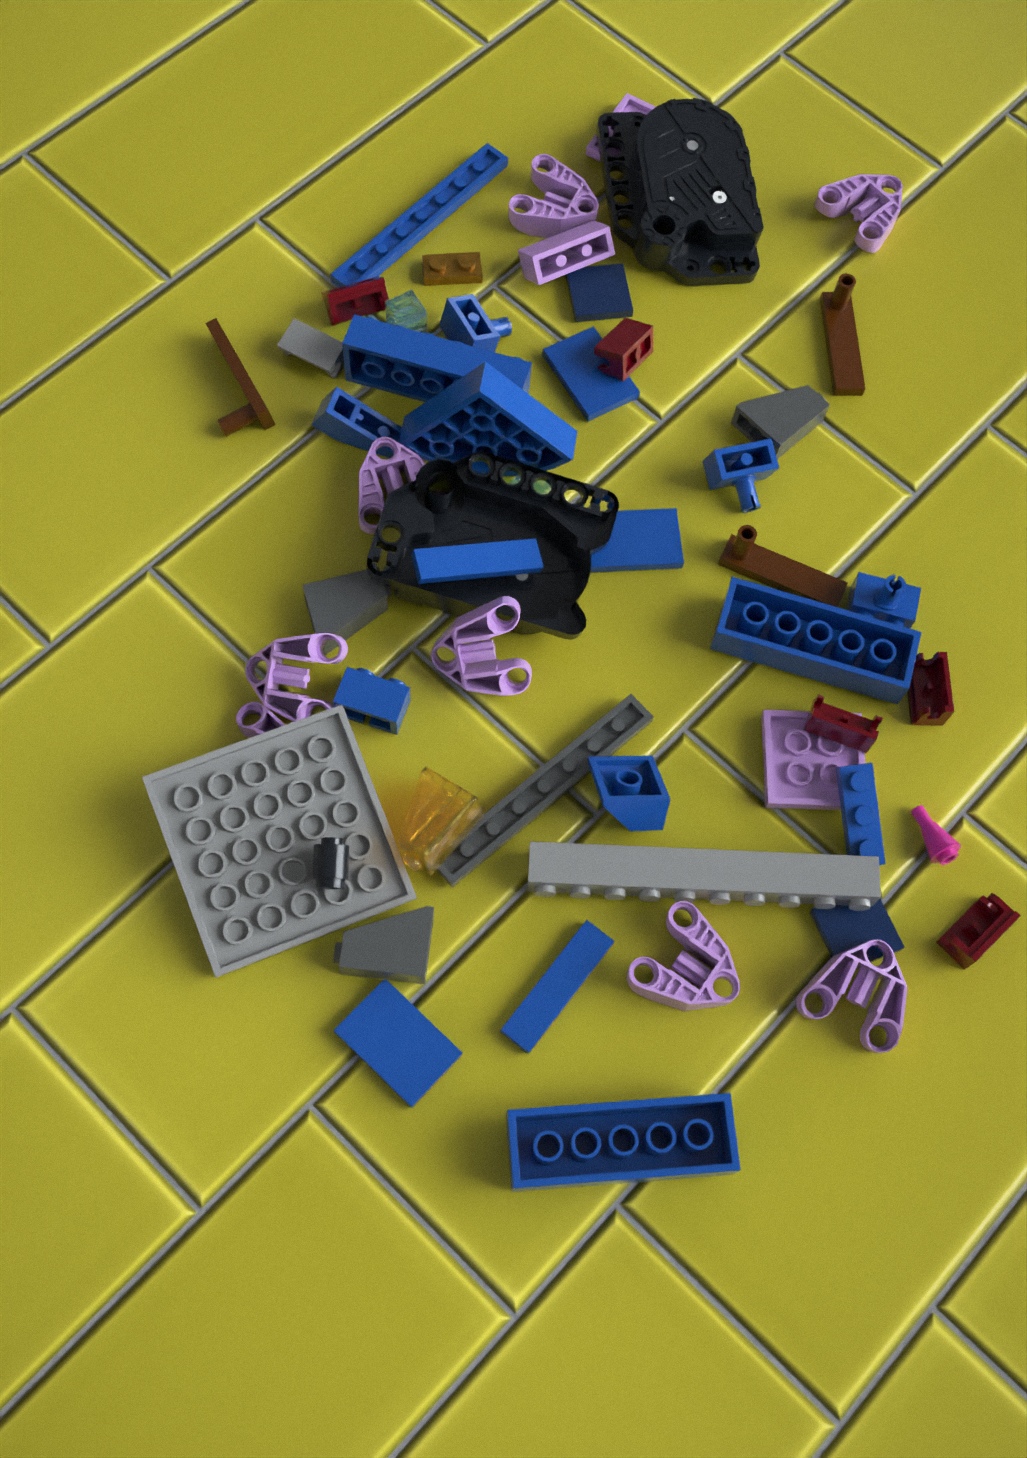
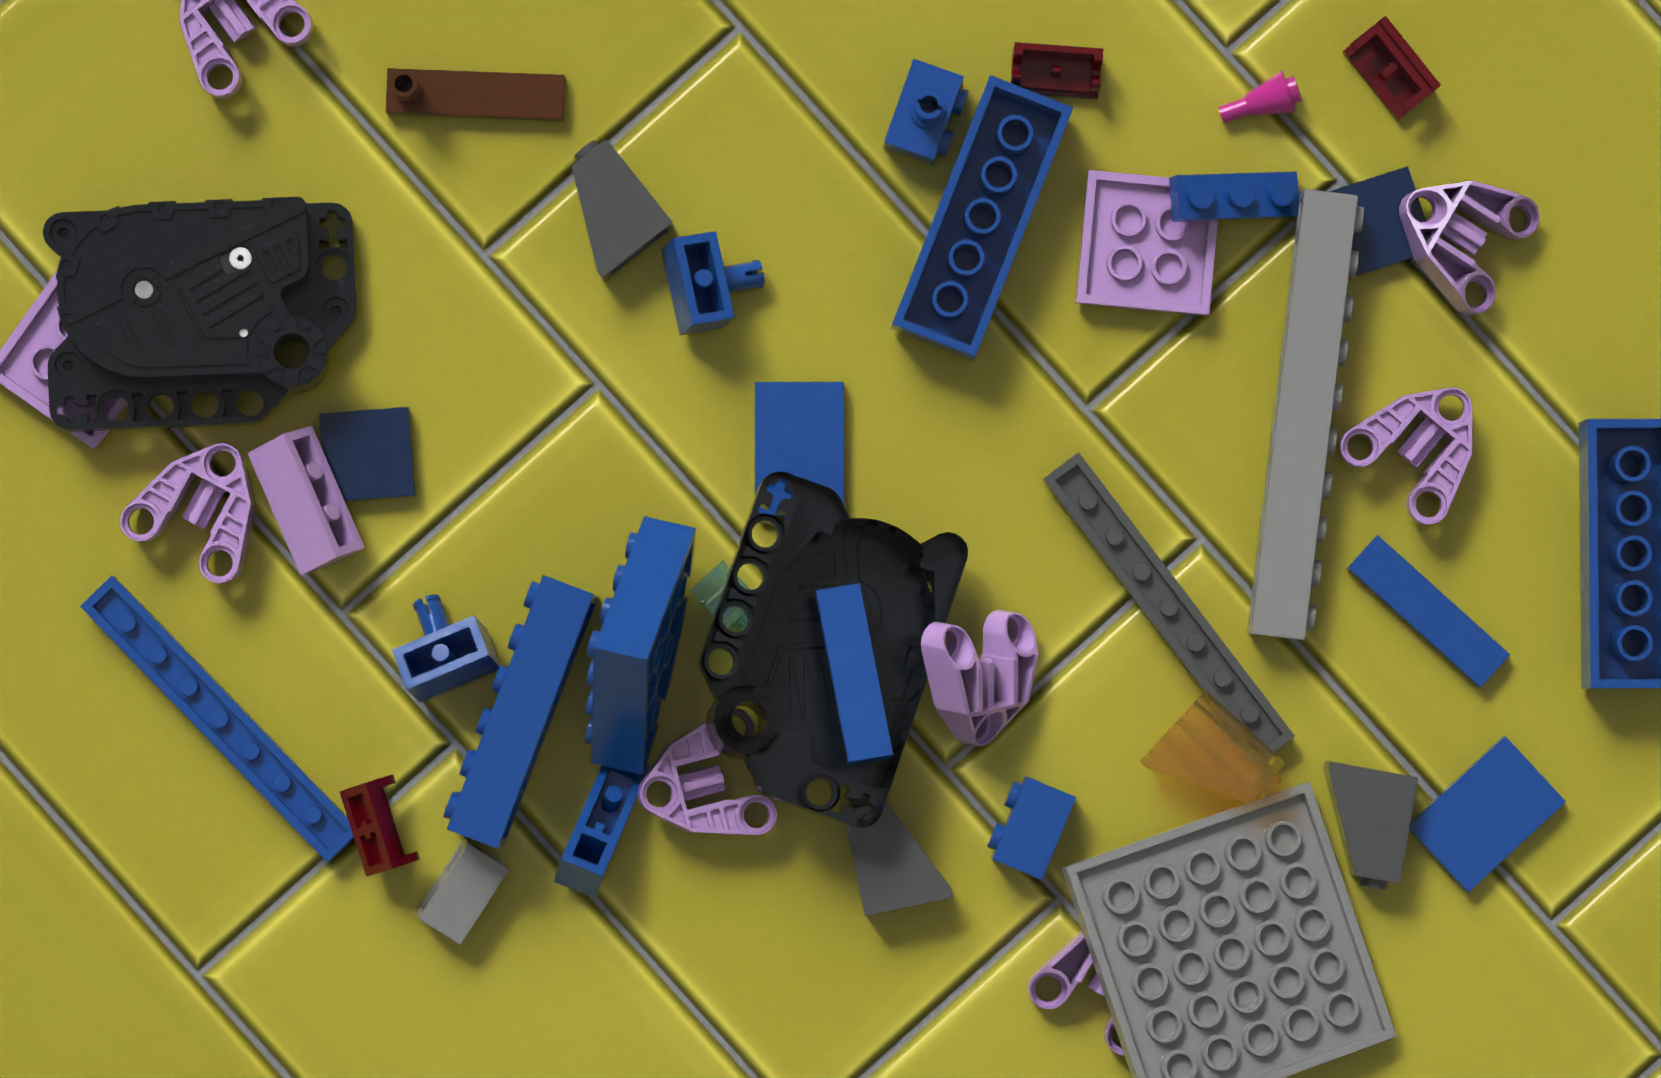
camera: 80 degrees left, 20 degrees up
reddish brown piece [205,318,276,437] -> none
lavender connector [245,633,348,722] -> none
black brick [312,837,350,889] -> none
clear light blue brick [385,290,427,333] -> none
pearl gold plate [422,252,483,286] -> none
blue tile [542,326,640,421] -> none
blue slope [587,755,670,831] -> none
dark red hinge [594,318,653,382] -> none
reddish brown piece [718,525,848,607] -> none
dark red hinge [803,694,883,753] -> none

